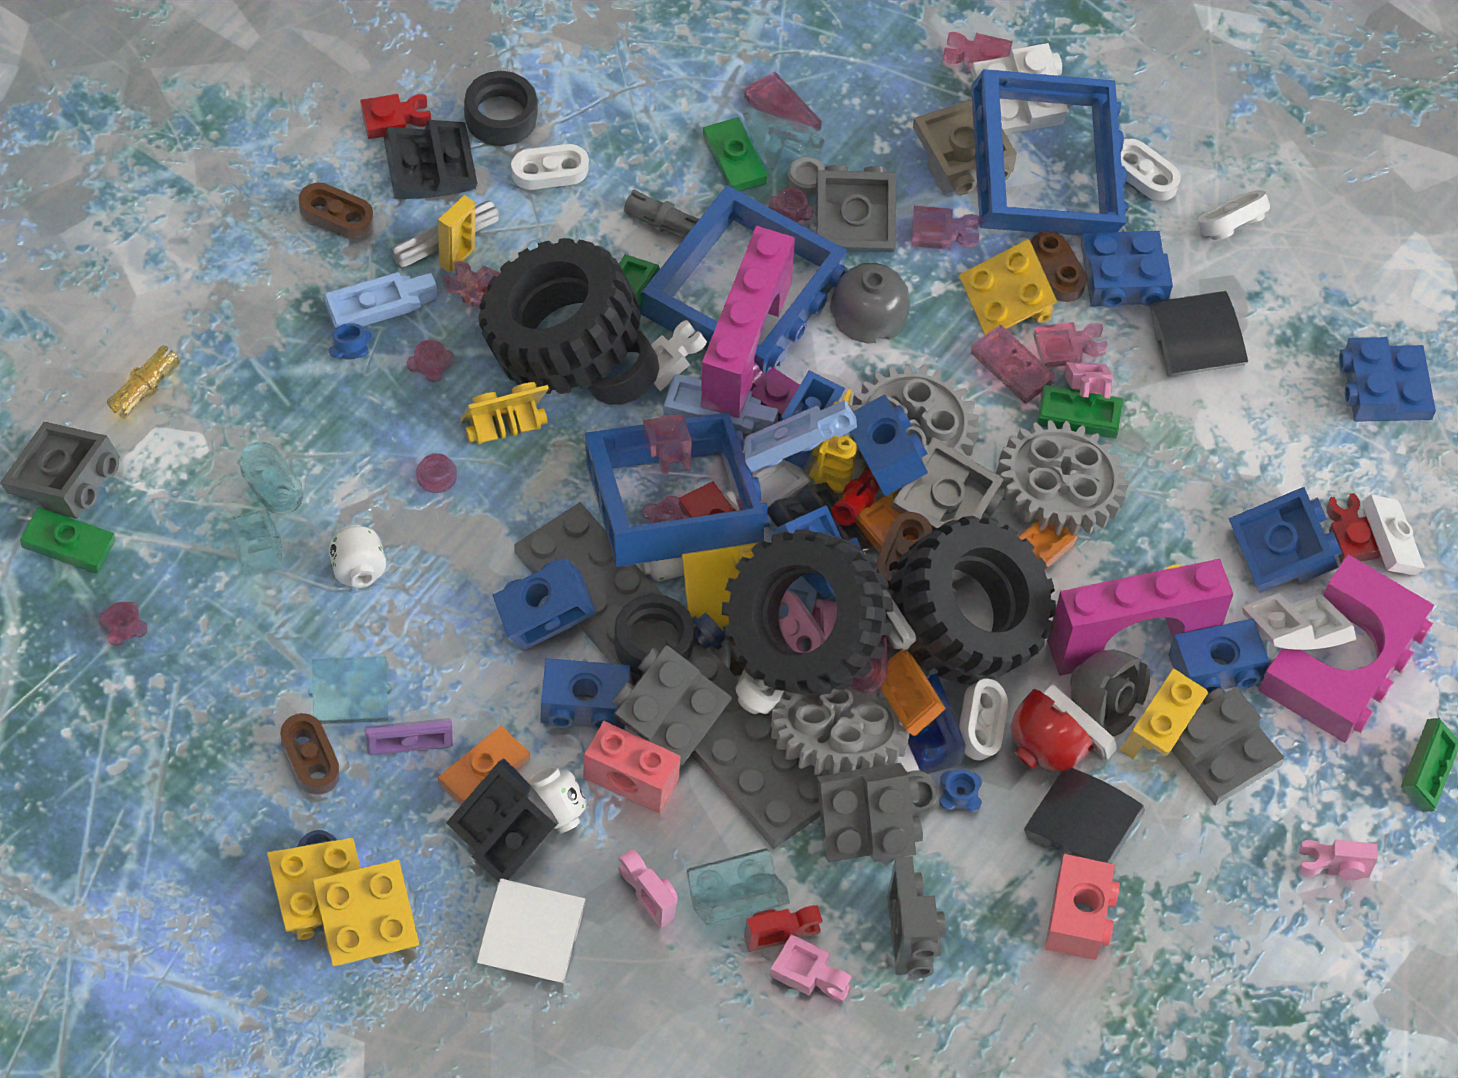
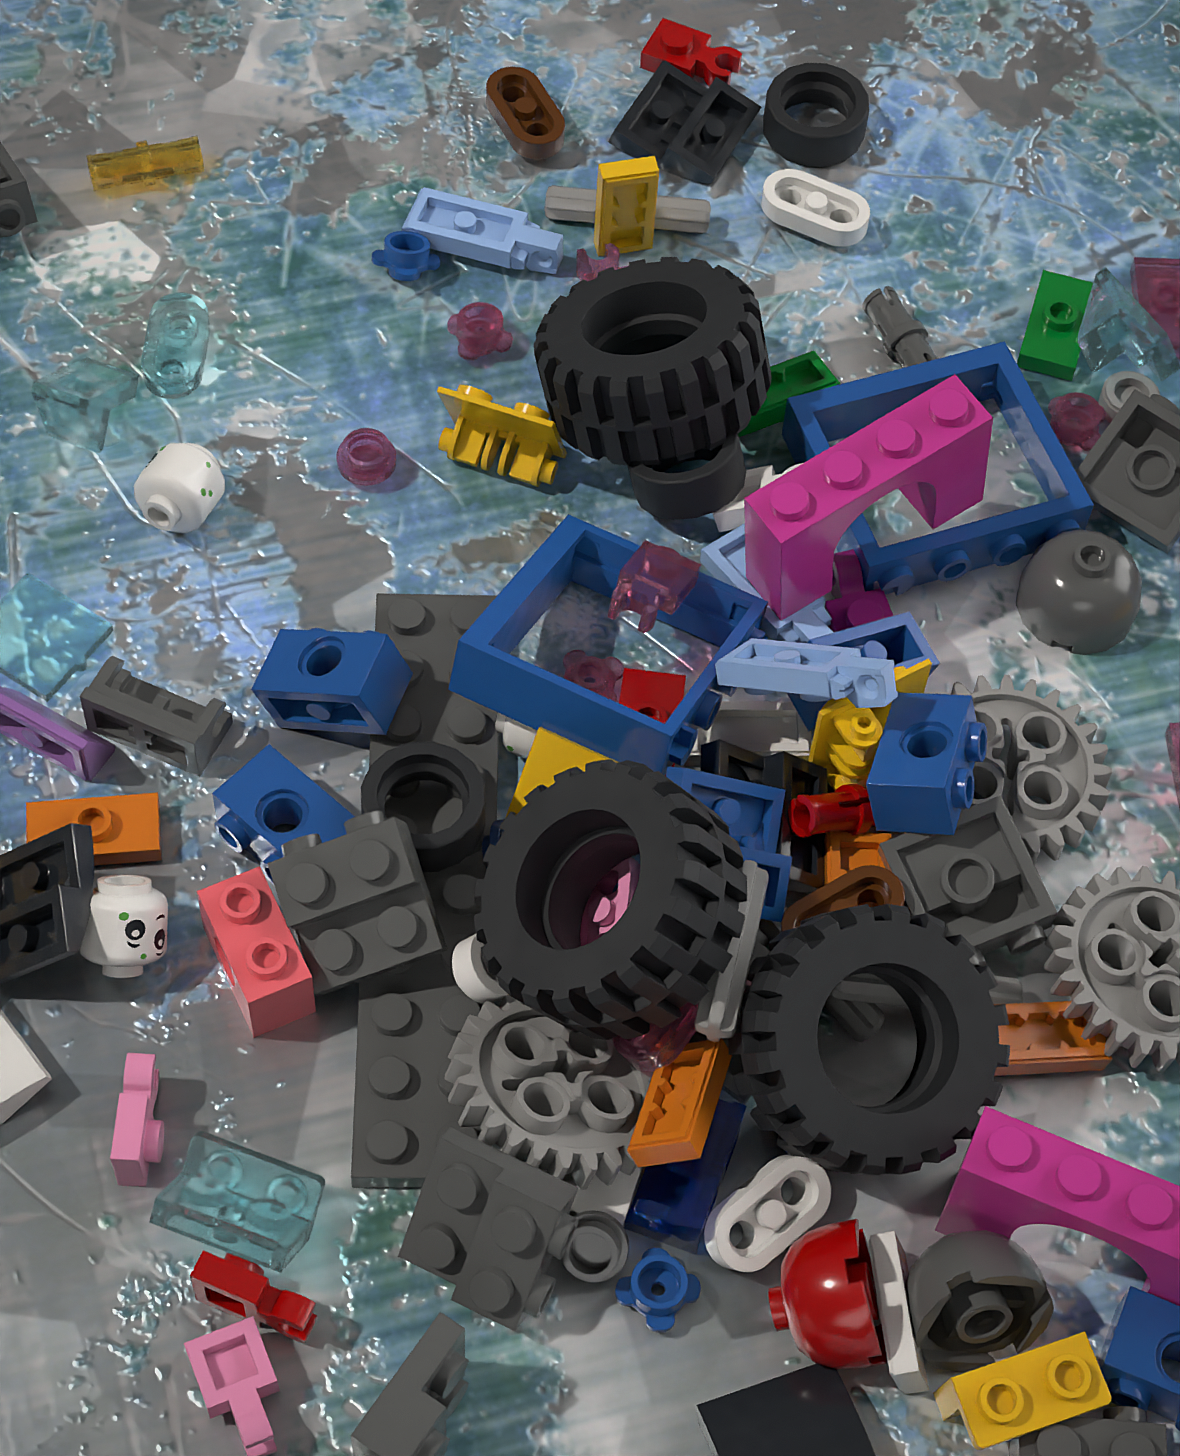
camera: 40 degrees right, 0 degrees up
none -> dark grey hinge [79,656,233,777]

